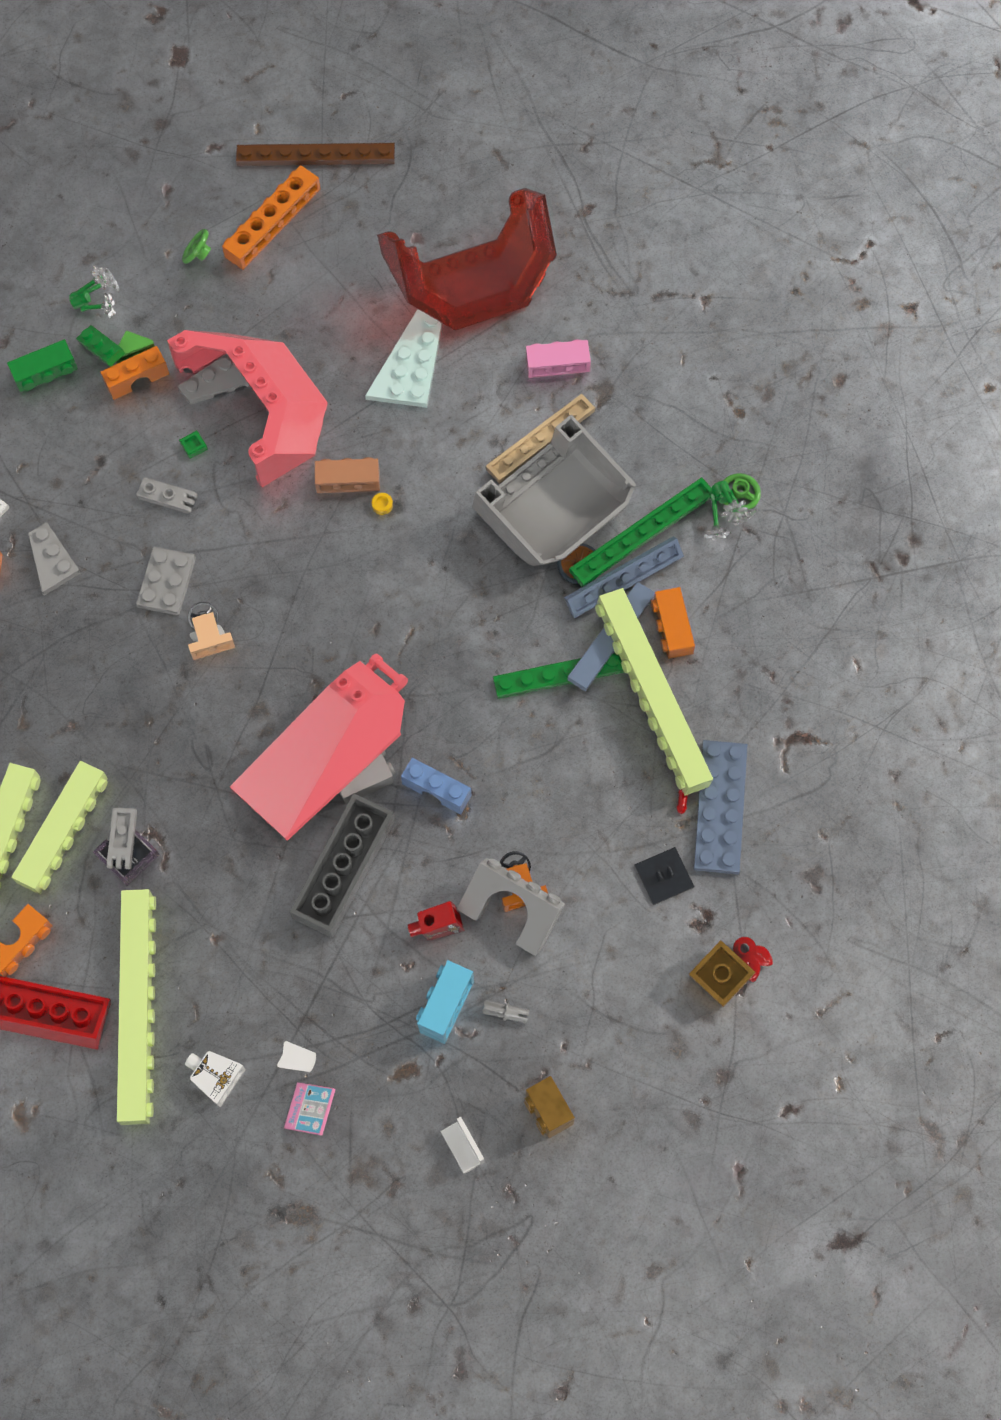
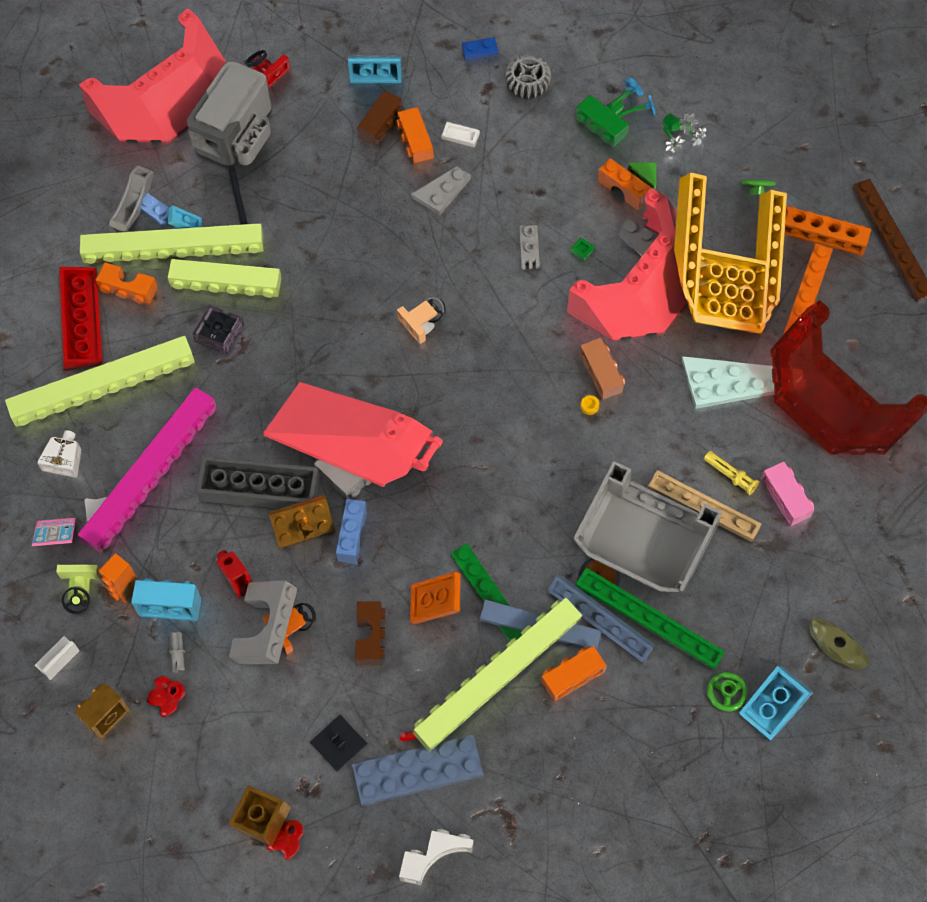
camera: 70 degrees right, 5 degrees down
green plate [76,325,125,367] -> none
light grey hinge [107,808,137,869] -> none
light grey plate [136,547,196,616] -> none
plant [704,481,757,541] -> none
none -> yellowish green piece [56,565,101,614]
none -> dark pink brick [78,387,216,554]
none -> orange brick [99,553,138,603]
none -> red plate [146,676,185,717]
none -> pearl gold plate [268,495,335,548]
none -> reddish brown arch [355,601,386,665]
none -> white arch [399,829,474,885]
none -> orange plate [410,572,461,624]
none -> plant [607,77,656,117]
none -> yellow wedge [674,173,787,334]
none -> light yellow pin [704,451,759,496]
none -> medium azure slope [739,666,814,740]
none -> orange brick [780,243,833,349]
none -> olive piece [809,617,870,670]

